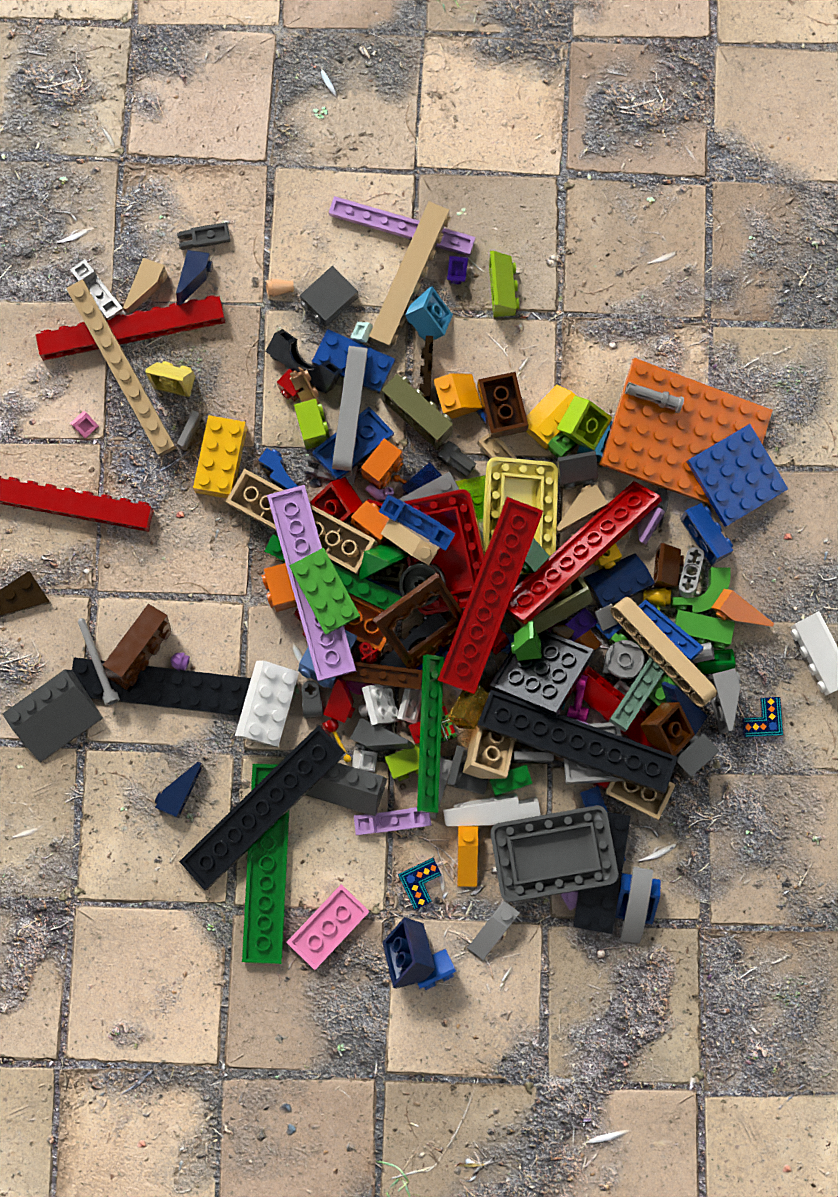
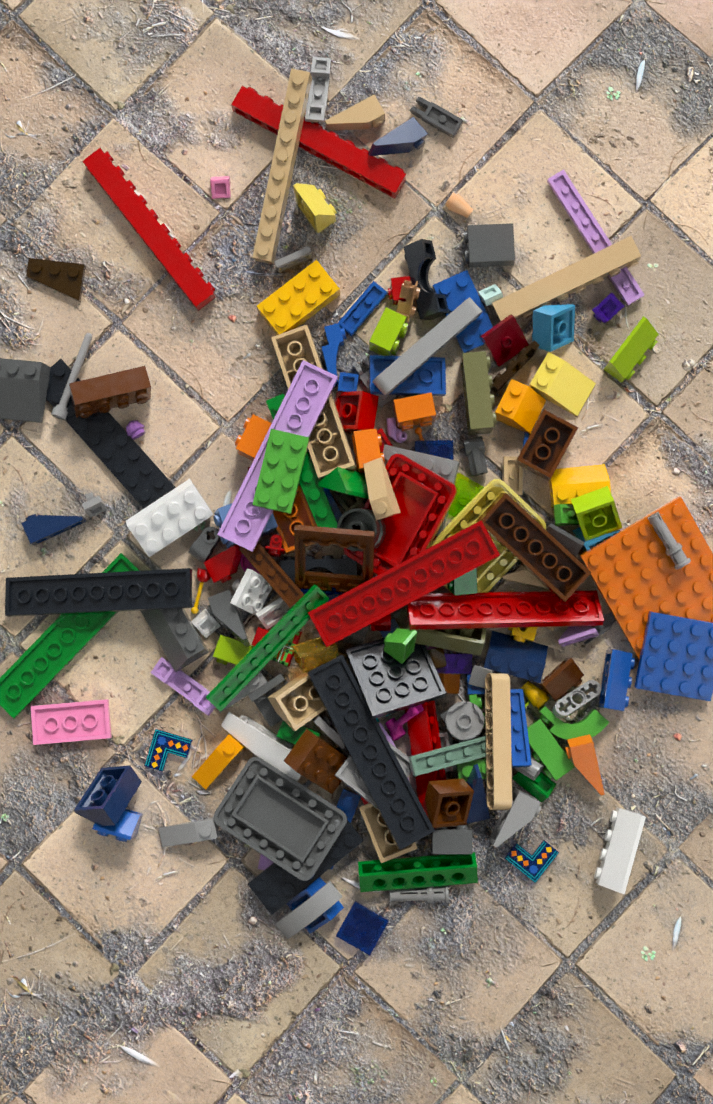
camera: 50 degrees right, 5 degrees up
blue slope [379,494,455,551] -> none
none -> light grey tile [82,492,108,518]
none -> reddish brown brick [284,729,348,794]
none -> clear blue plate [336,901,389,956]
none -> blue tile [338,281,388,336]
none -> blue plate [338,372,359,392]
none -> green brick [358,852,478,892]
none -> light grey pin [390,885,449,903]
none -> reddish brown brick [475,493,592,602]
none -> dark red plate [480,314,529,367]
none -> light yellow slope [529,352,596,416]

